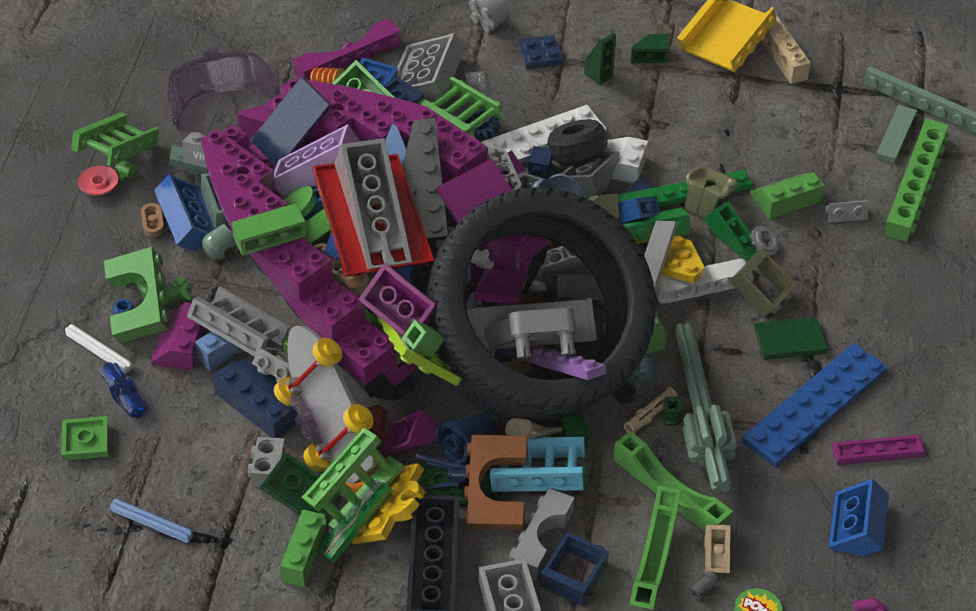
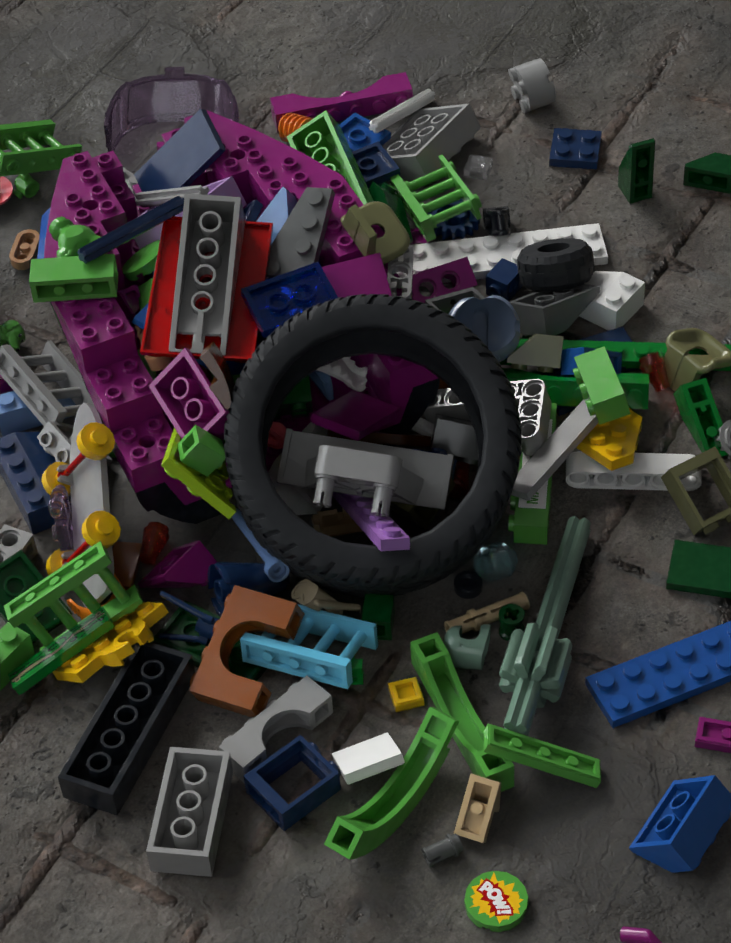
camera: 25 degrees right, 0 degrees up
none -> bright green animal [49,217,101,257]
none -> dark blue axle [77,196,184,264]
none -> light grey axle [135,185,210,207]
none -> reddish brown slope [200,341,234,410]
none -> medium blue piece [231,508,289,582]
none -> clear blue plate [241,262,338,338]
none -> white tile [331,732,405,784]
none -> olive piece [341,201,410,265]
none -> white axle [369,89,436,133]
none -> yellow tile [388,677,424,712]
none -> sand green helmet [443,624,491,670]
none -> black piece [483,206,512,236]
none -> bright green tile [484,724,601,788]
none -> bright green brick [572,346,631,425]
none -> clear red cone [638,351,670,392]

